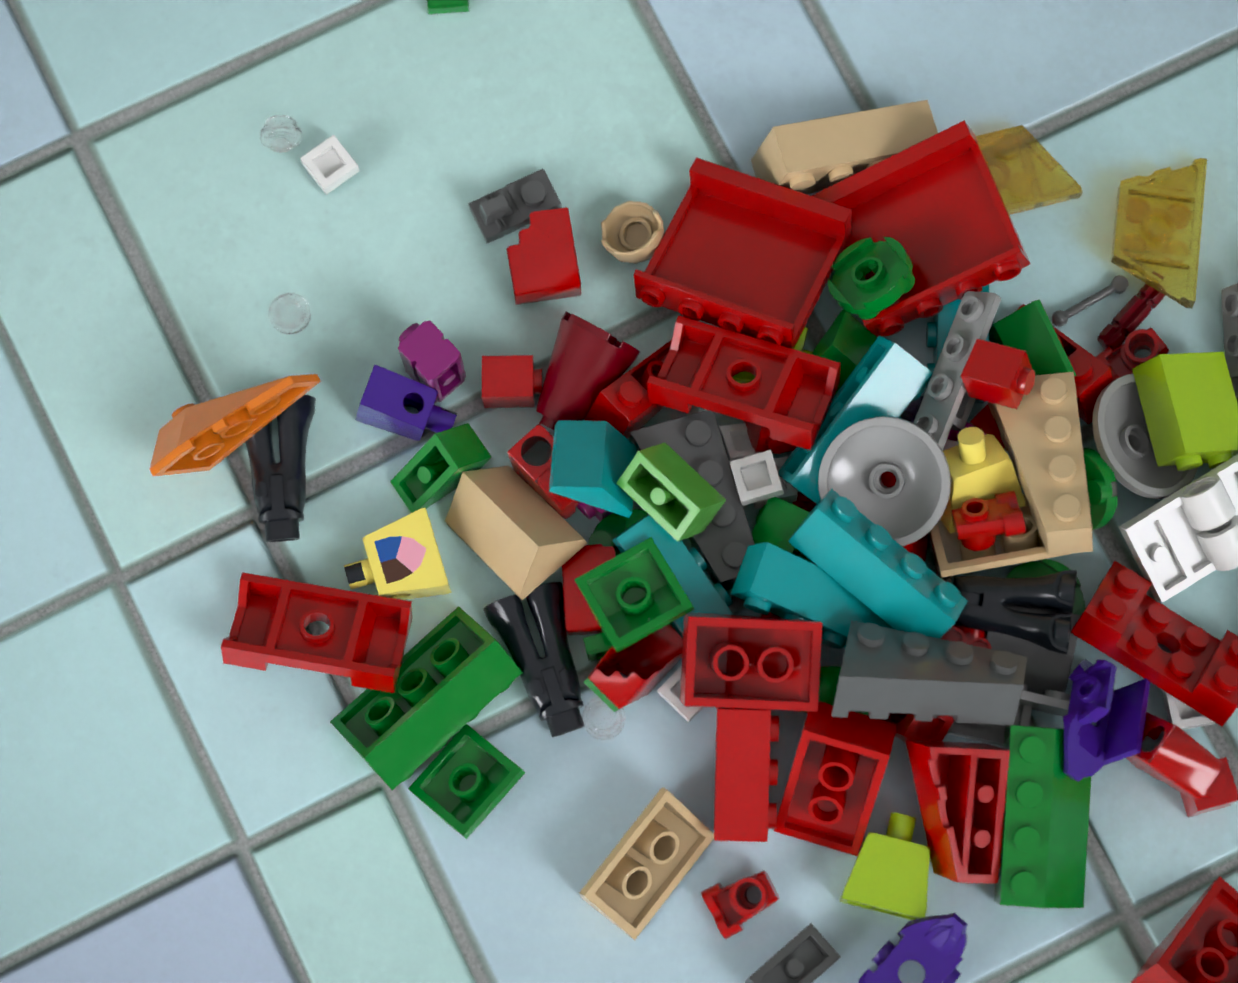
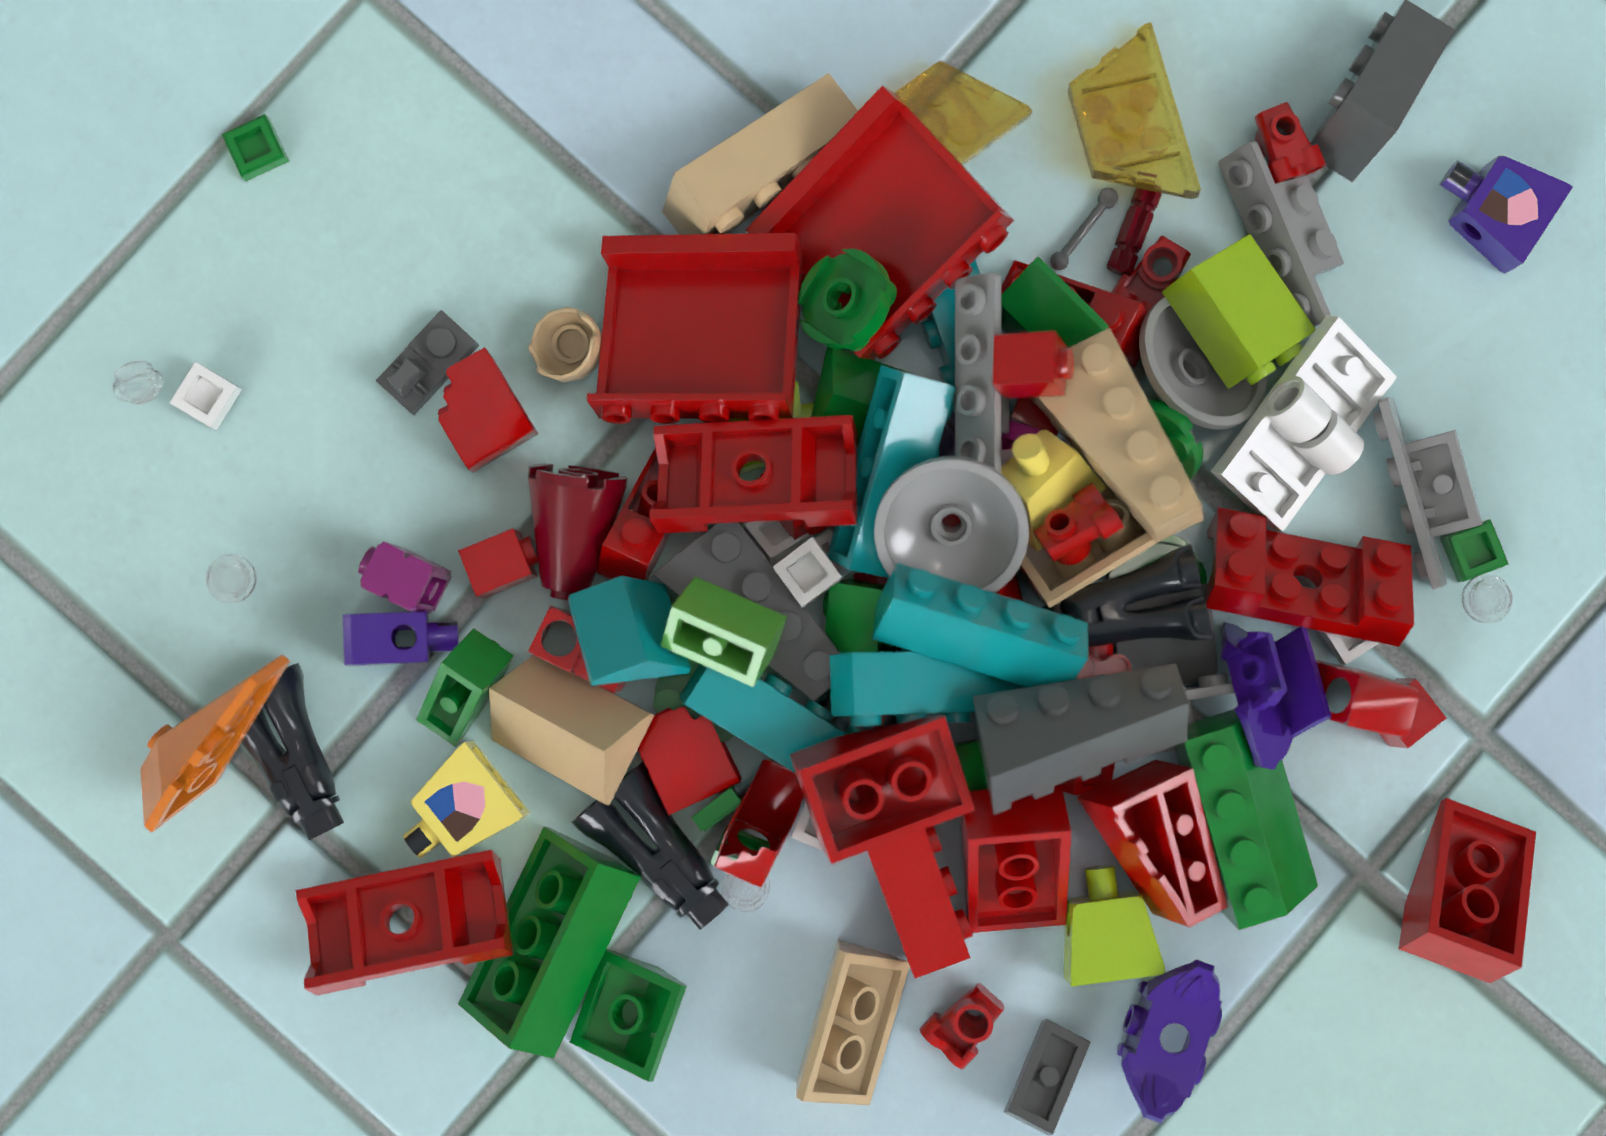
camera: 25 degrees left, 10 degrees up
green slope [574,537,694,652] -> none

